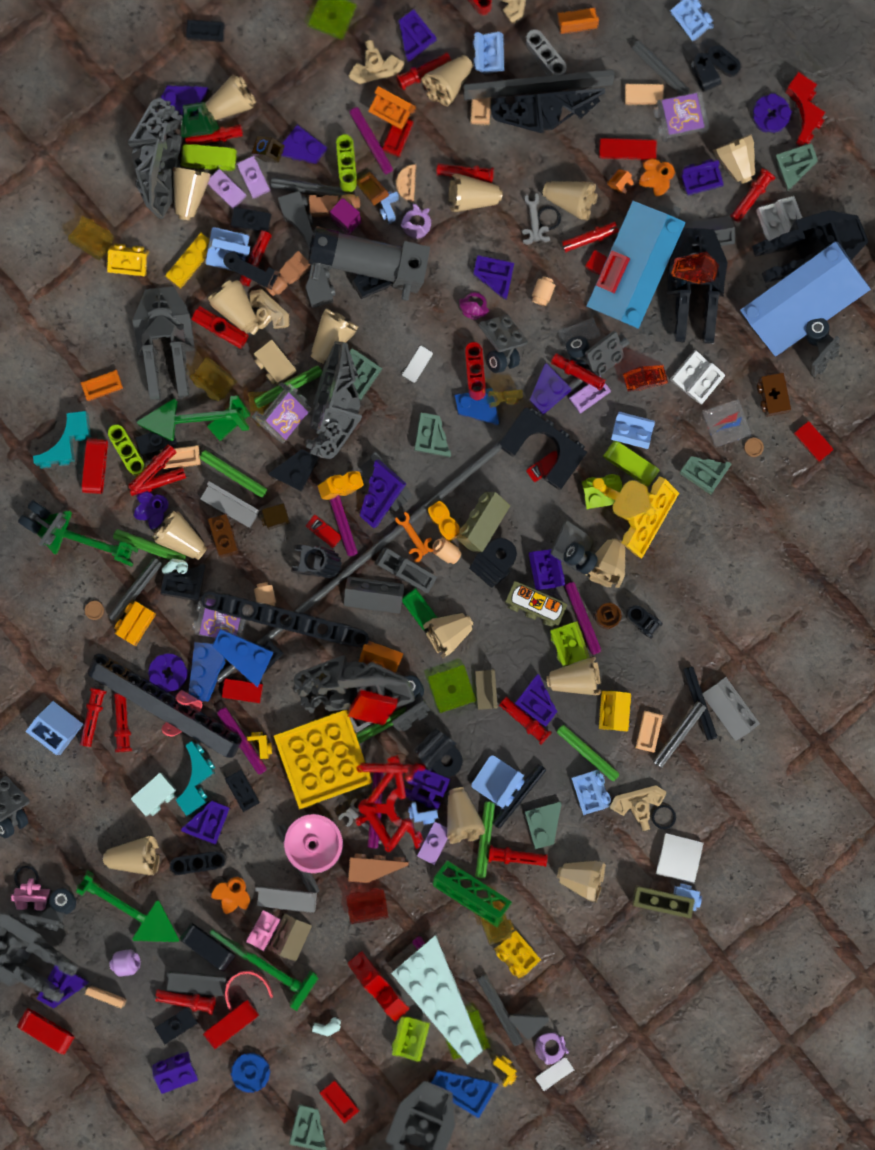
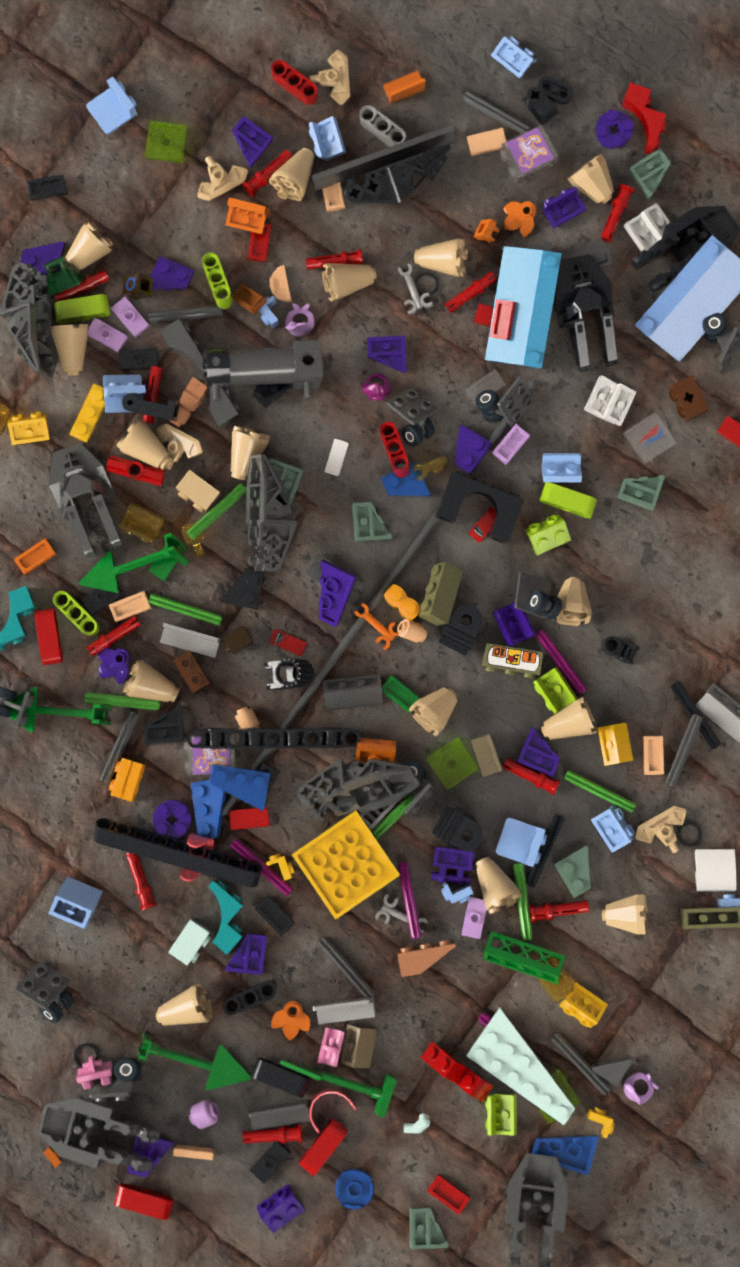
camera: 15 degrees left, 0 degrees up
red pin [79,687,107,747] -> none
medium nougat piece [85,601,104,620] -> none
red pin [128,444,177,493] -> none
light aqua arm [162,559,188,574] -> none
panel [252,382,312,444] -> none
bright pink dish [284,814,343,873] -> none
nougat piece [309,194,361,218] -> none
light orange brick [318,471,364,500] -> none
magenta panel [330,198,361,235] -> none
magenta axle [330,495,358,556] -> none
clear red bracket [346,888,389,924] -> none
red tile [347,690,398,726] -> none
magenta axle [350,107,393,175] -> none
red piece [355,755,426,852] -> none
dark grey slope [374,547,437,594] -> none
light nougat brick [532,276,556,306] -> none
white sticker [536,1057,574,1091] -> none
red pin [551,353,606,390] -> none
yellow plate [593,476,679,559] -> none
reddish brown wheel [595,603,622,629] -> none
red tile [599,138,657,160] -> none
clear red slope [623,365,668,392] -> none
clear red slope [671,252,719,284] -> none
medium nougat piece [744,438,764,457] -> none

